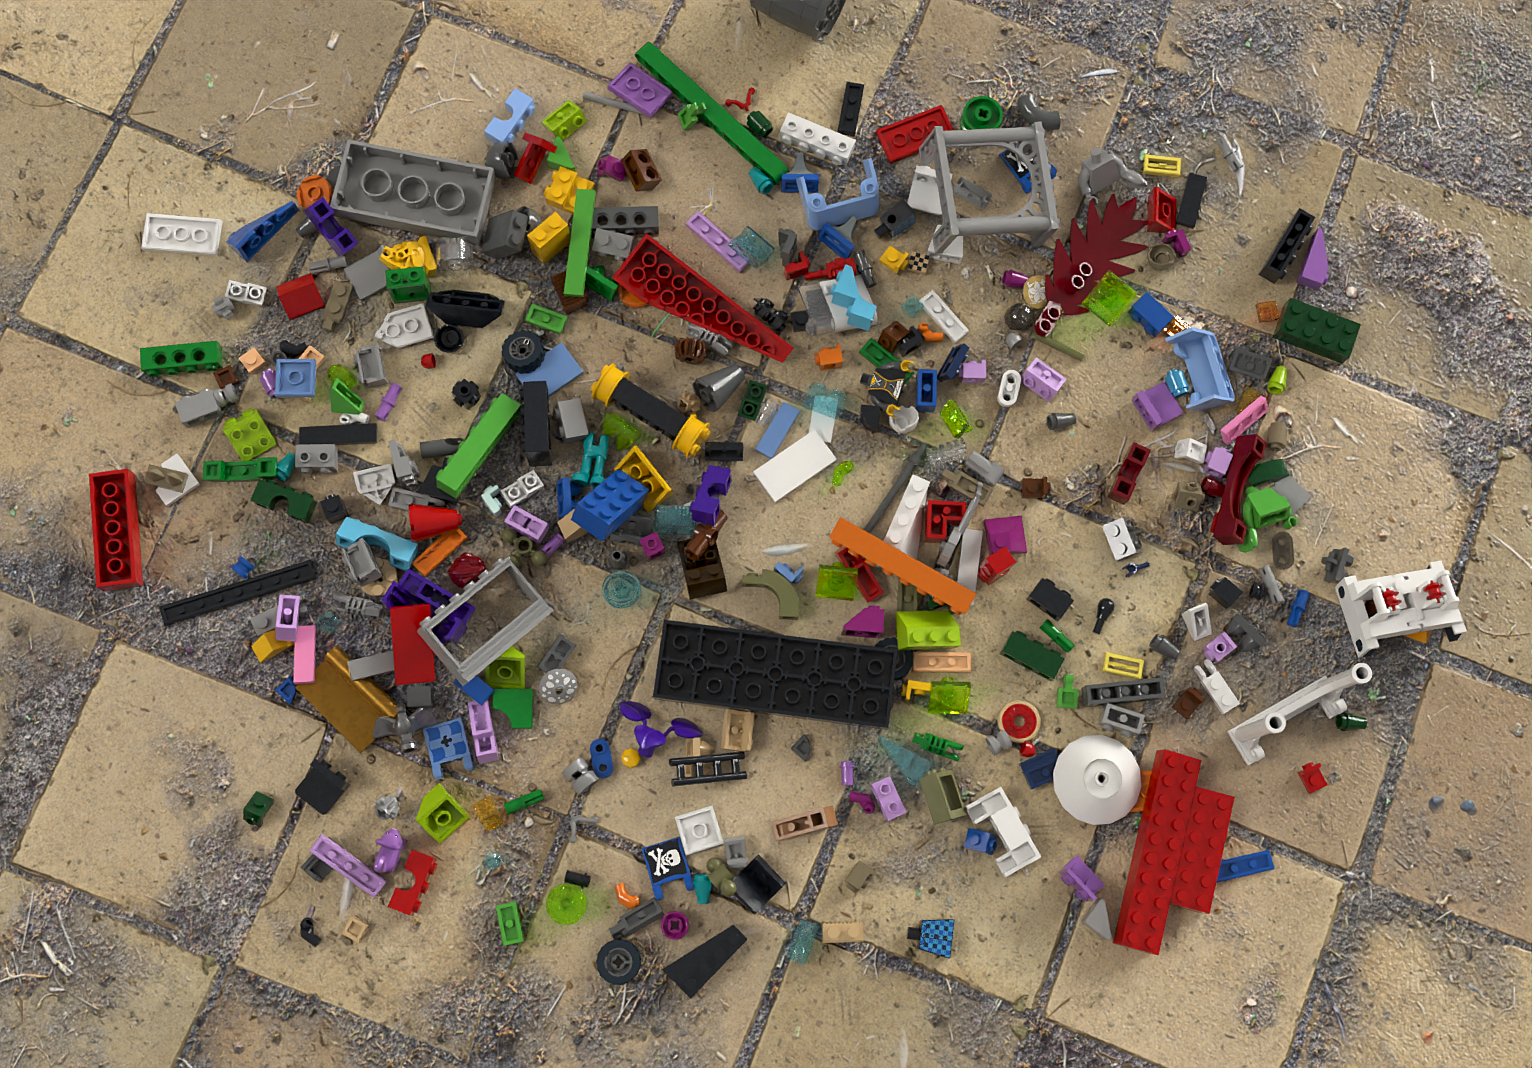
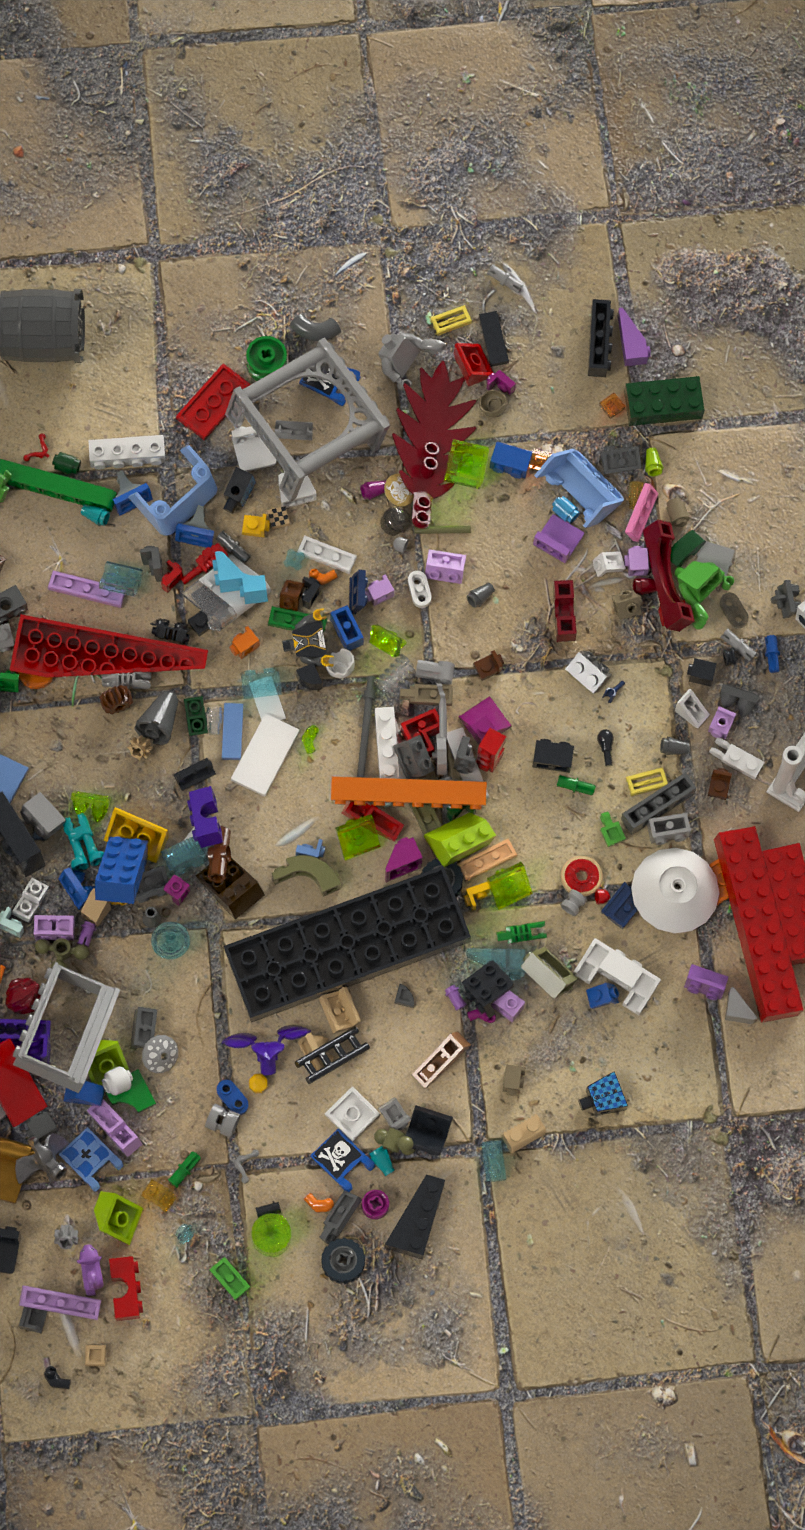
camera: 25 degrees left, 5 degrees down
brick [590,363,711,459] -> none
black tile [837,81,864,137] -> none
dark green brick [1000,631,1065,681] -> none
none -> white head [102,1066,133,1096]
none -> dark grey bracket [393,735,435,779]
none -> dark grey bracket [453,736,476,774]
none -> black bracket [462,960,514,1018]

